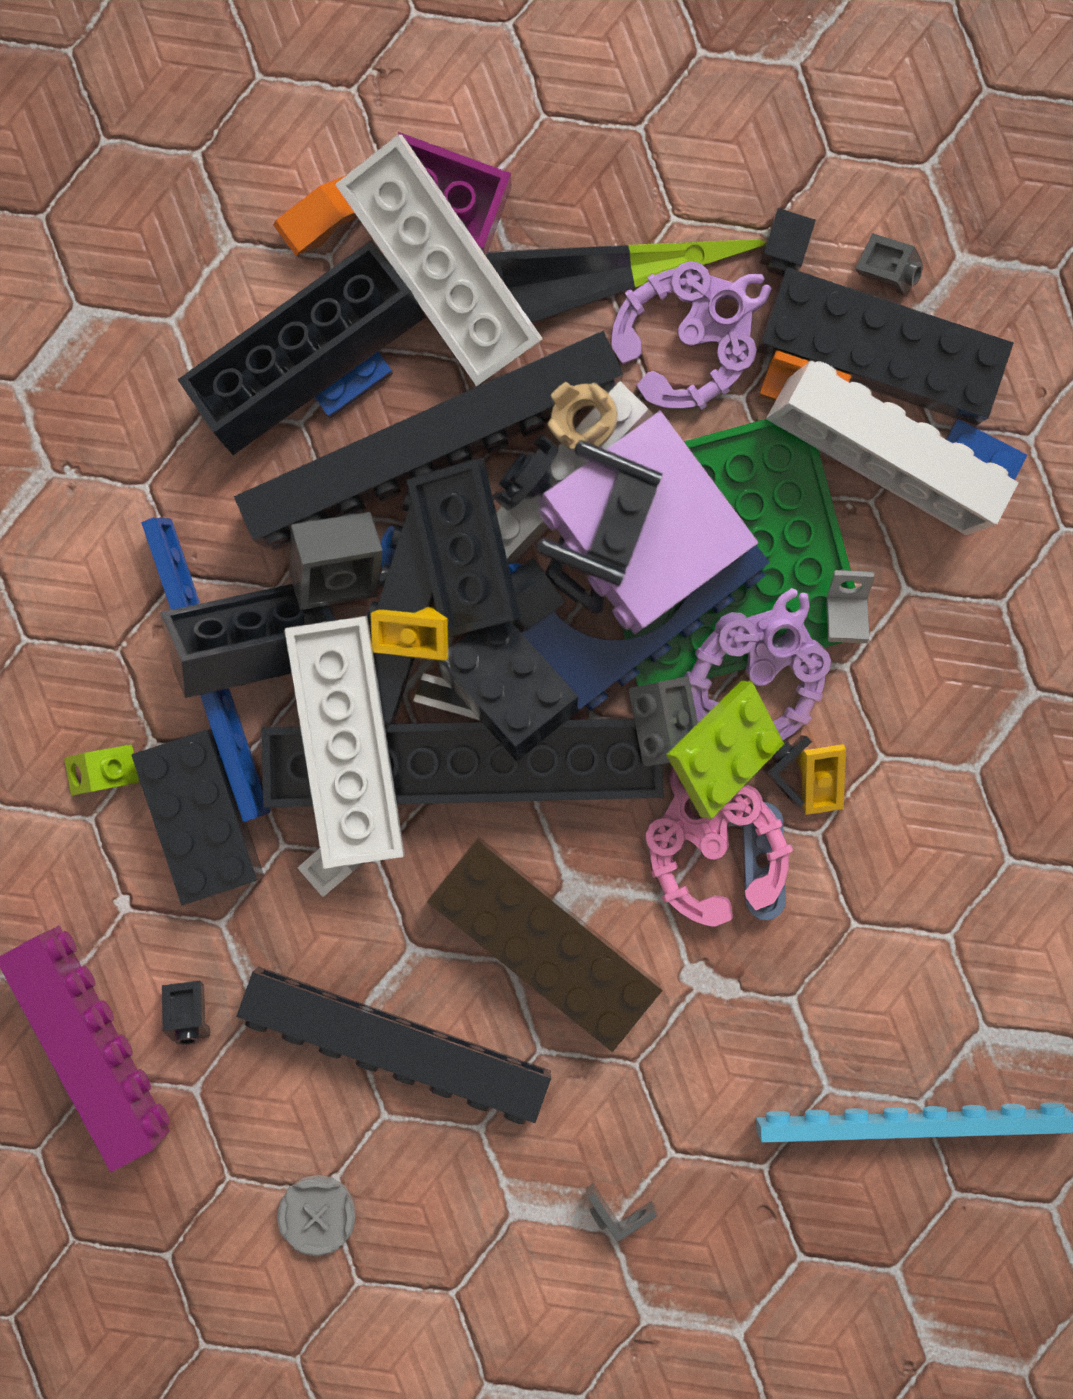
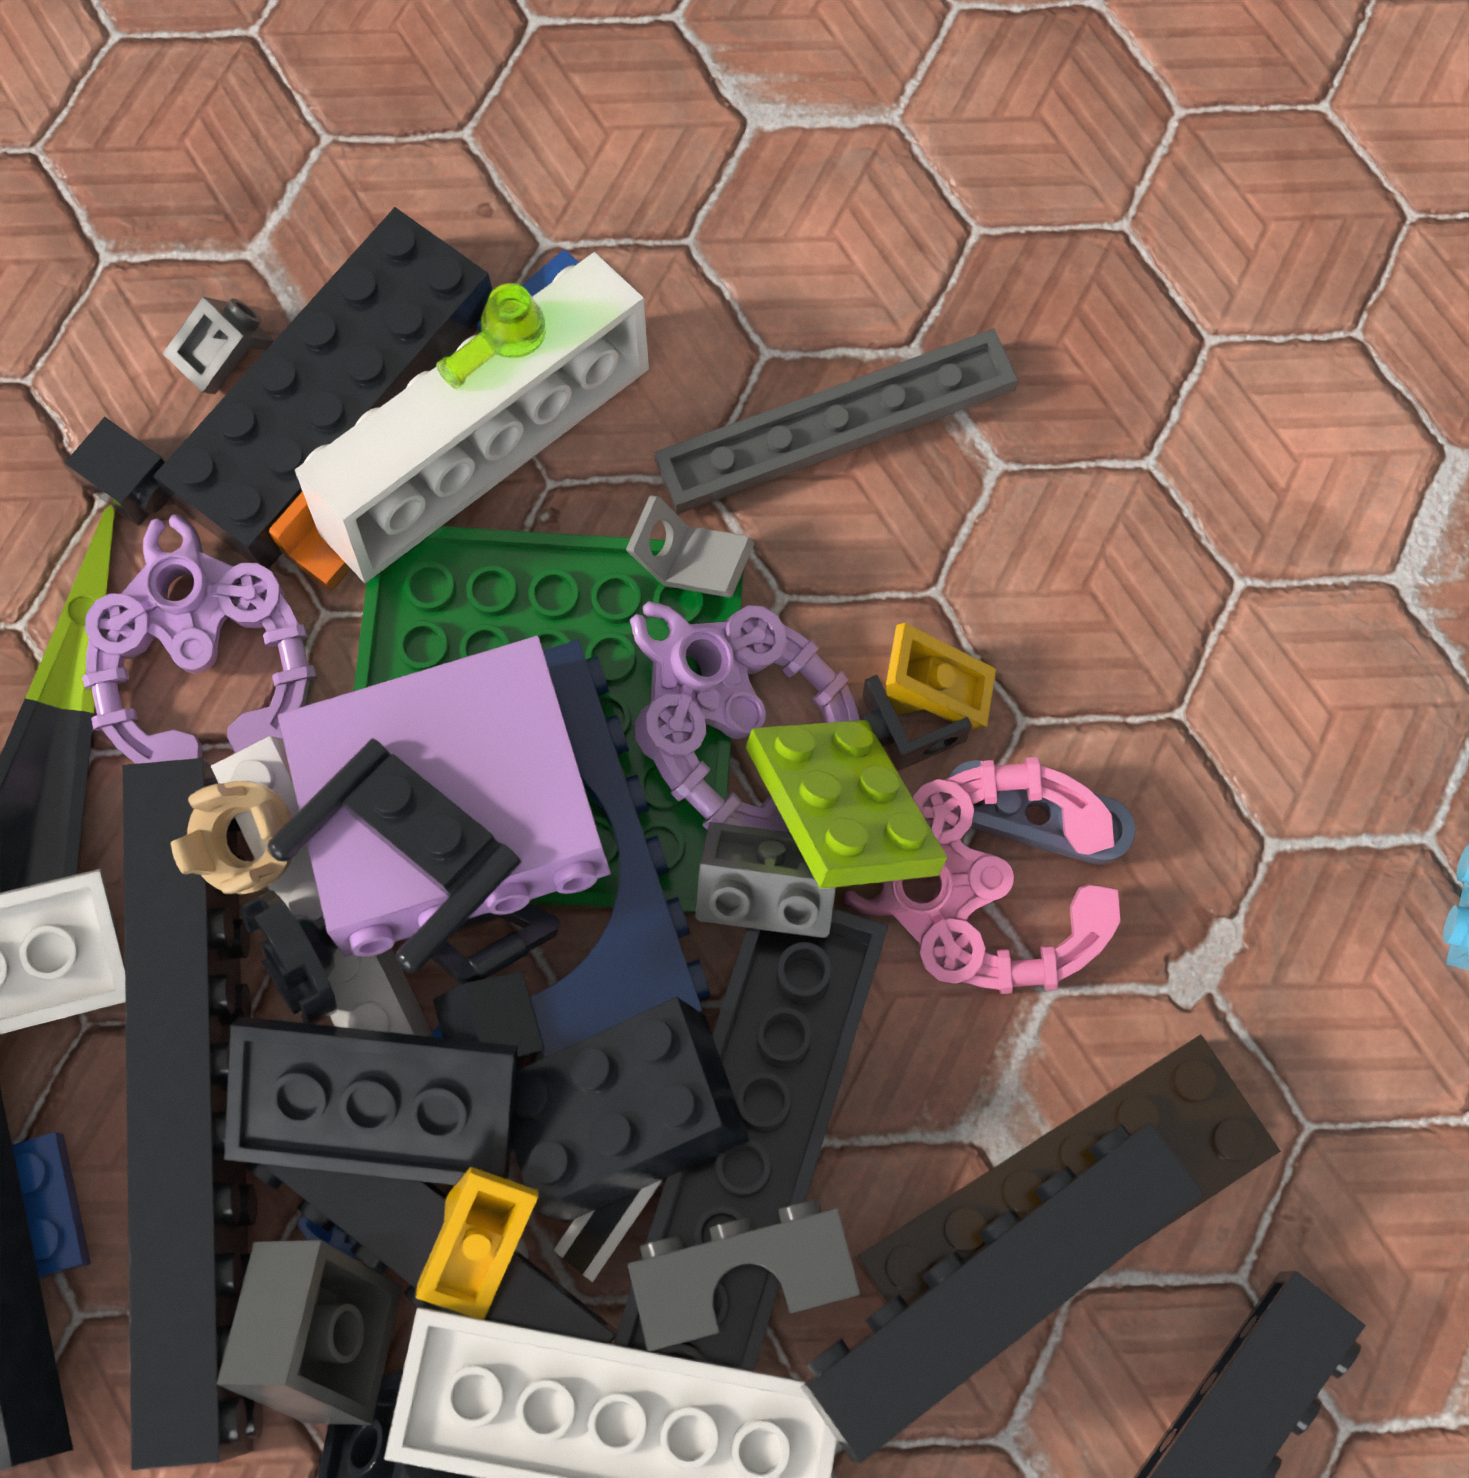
camera: 70 degrees left, 15 degrees down
none -> clear neon green bar [436,283,546,389]
none -> dark grey arch [627,1199,860,1352]
none -> dark grey plate [654,328,1018,515]
none -> black brick [800,1122,1204,1463]

